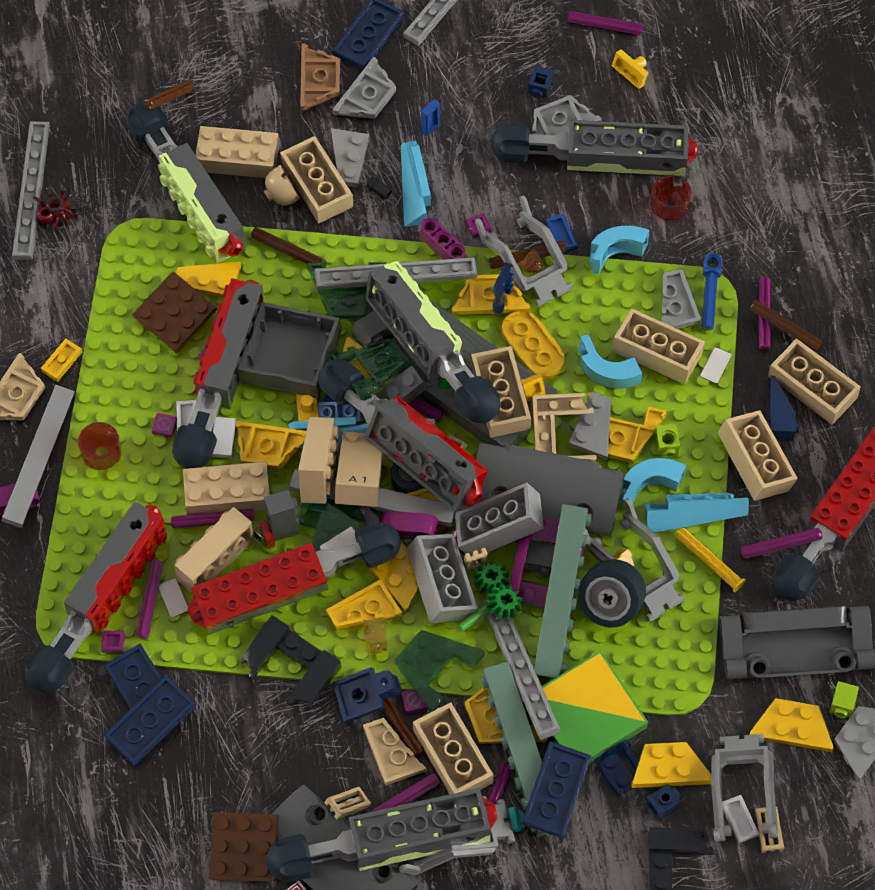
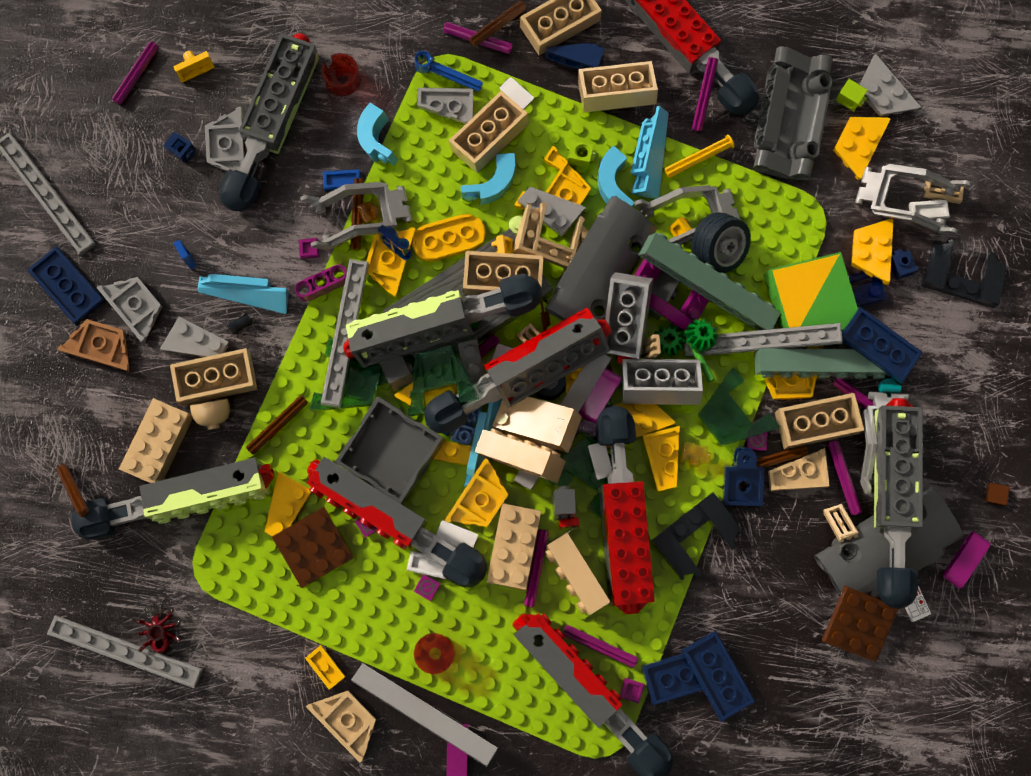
camera: 75 degrees left, 15 degrees up
white sticker [159,579,188,617] -> none

